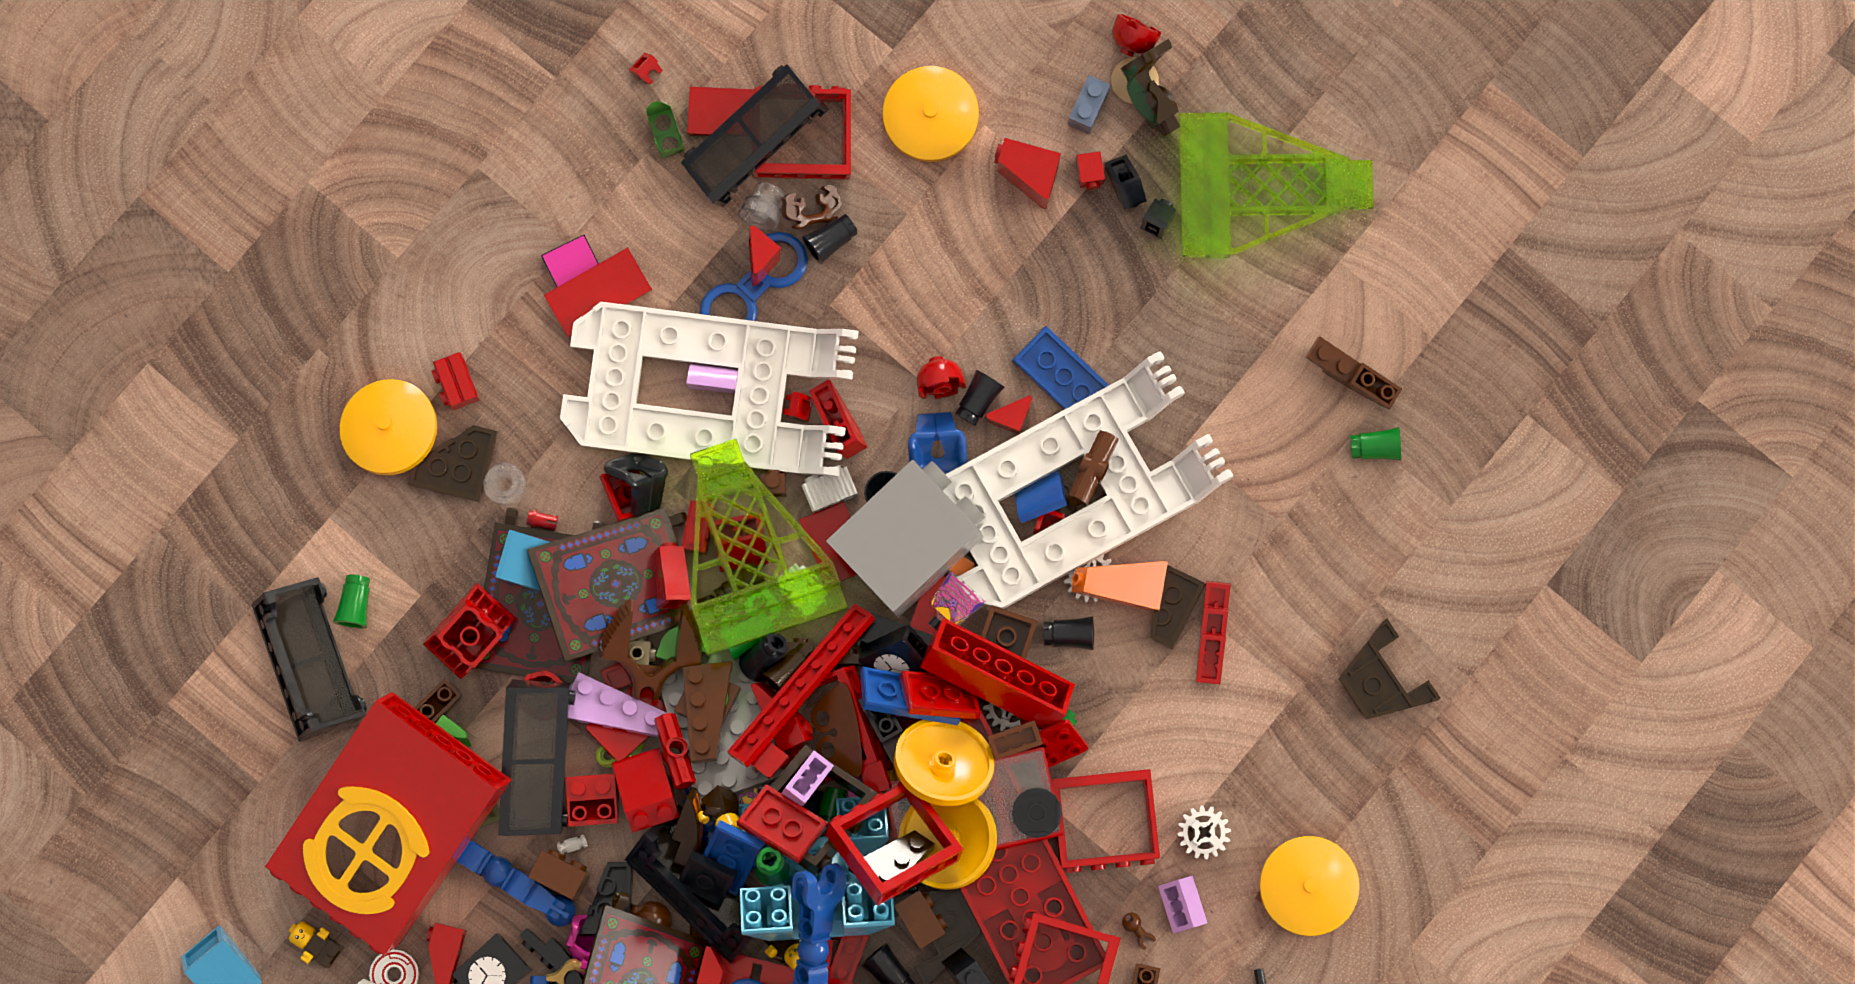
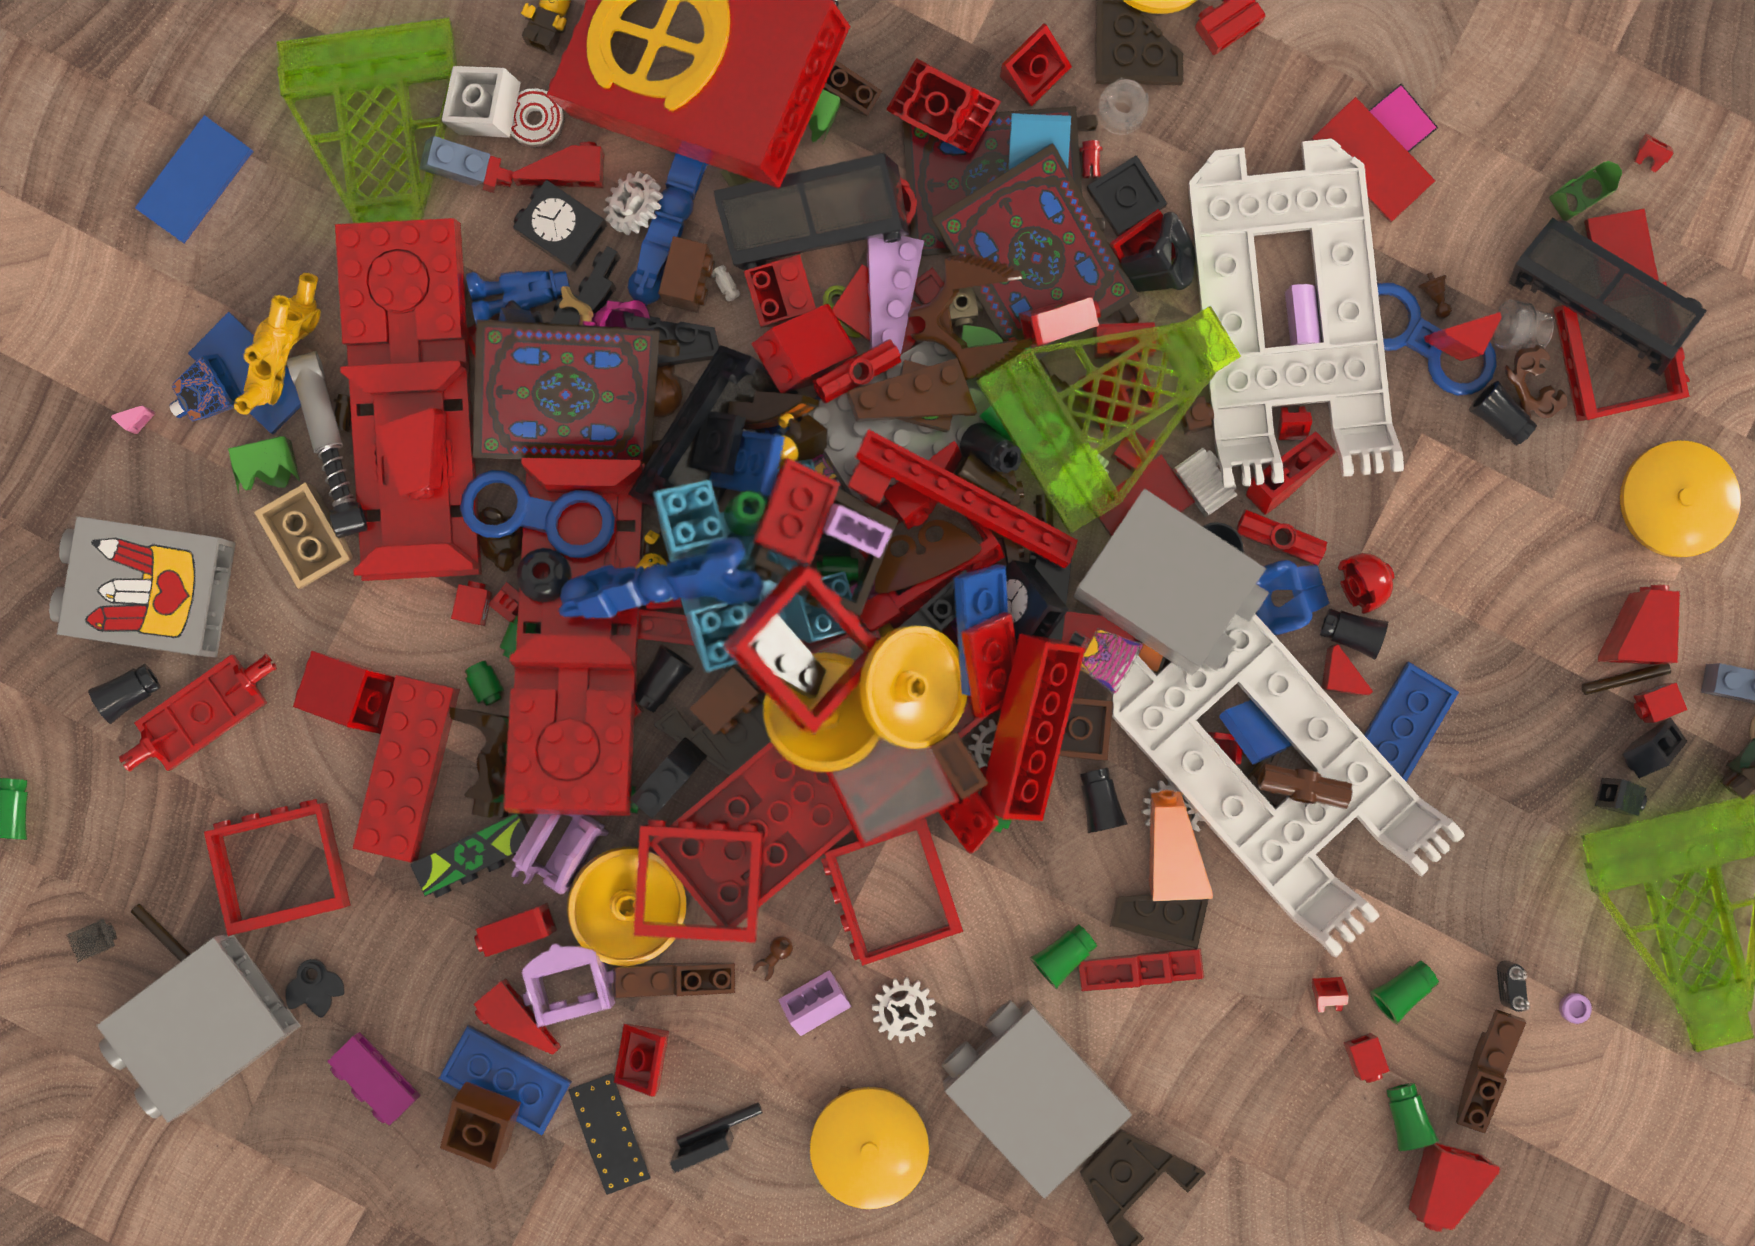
camera: 75 degrees right, 5 degrees up
black tile [1012,787,1062,838] -> none
none -> white gear [604,171,663,235]
none -> light grey brick [941,1000,1132,1198]
none -> red slope [1000,23,1072,107]
none -> green plant [1030,924,1097,990]
none -> dark brown pin [1033,495,1056,527]
none -> black tile [1087,155,1168,237]
none -> red panel [1111,429,1157,474]
none -> red piece [1236,509,1328,566]
none -> red tile [1312,977,1348,1012]
none -> red brick [1343,1033,1390,1083]
none -> green plant [1370,960,1439,1025]
none -> red slope [1408,1143,1500,1232]
none -> reddish brown piece [1418,272,1452,318]
none -> black piece [1497,960,1530,1012]
none -> lavender tile [1559,993,1592,1024]
none -> dark brown bar [1582,664,1671,695]

